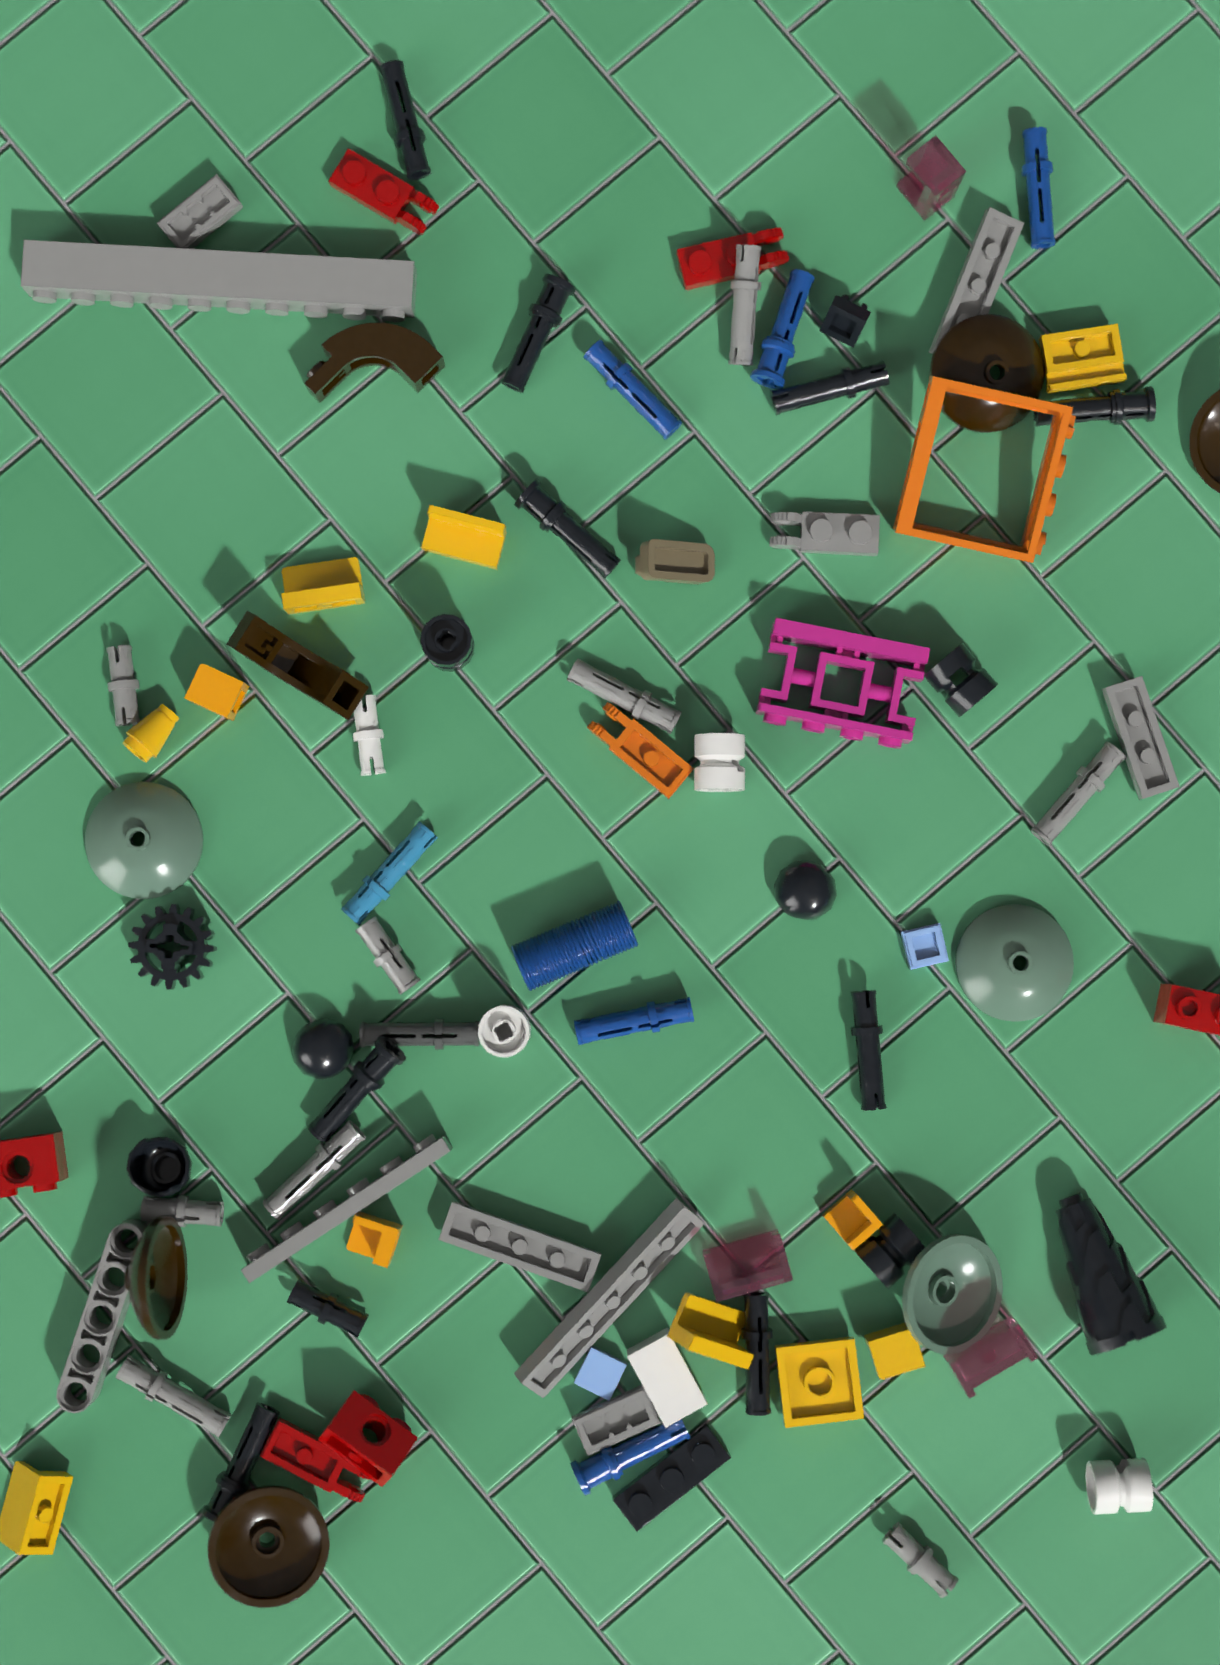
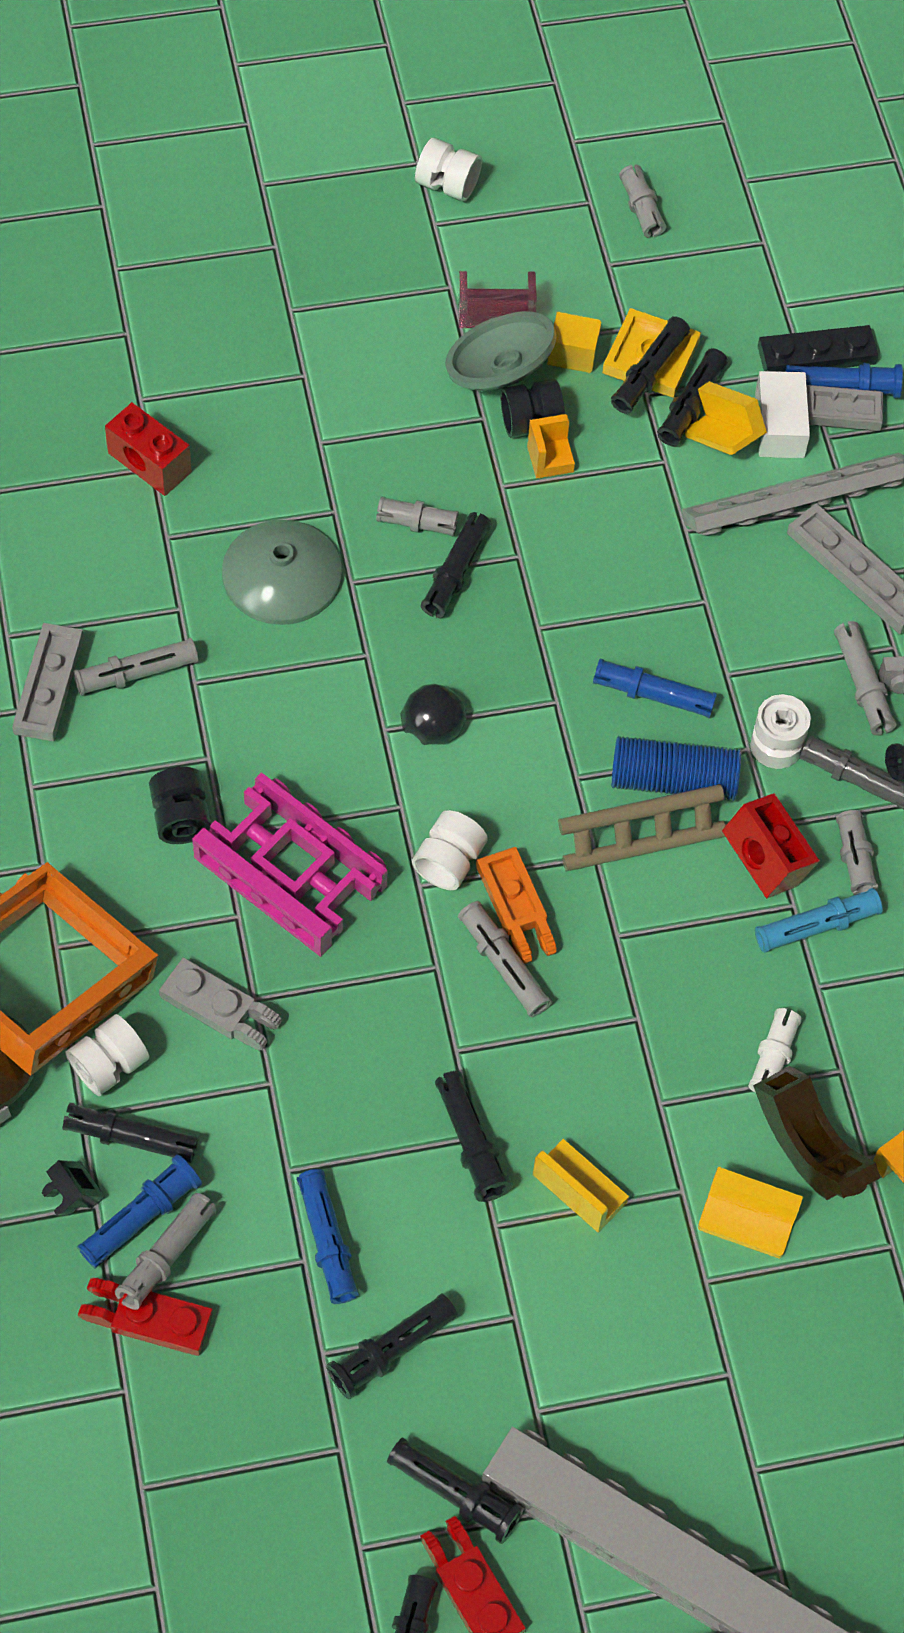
camera: 150 degrees left, 25 degrees down
dark brown arch [304,322,445,403] -> none
black wheel [421,614,475,672] -> none
light blue tile [574,1346,627,1401] -> none
dark tan piece [635,539,715,584] -> none
clear pink panel [702,1229,793,1302] -> none
light blue tile [900,923,949,970] -> none
black cone [1056,1193,1167,1355] -> none
none -> white wheel [66,1014,149,1096]
none -> light grey pin [376,496,459,537]
none -> black pin [387,1437,524,1544]
none -> dark tan bar [558,784,726,872]
none -> black pin [611,316,690,414]
none -> red brick [722,793,820,899]
none -> light grey pin [834,621,897,735]

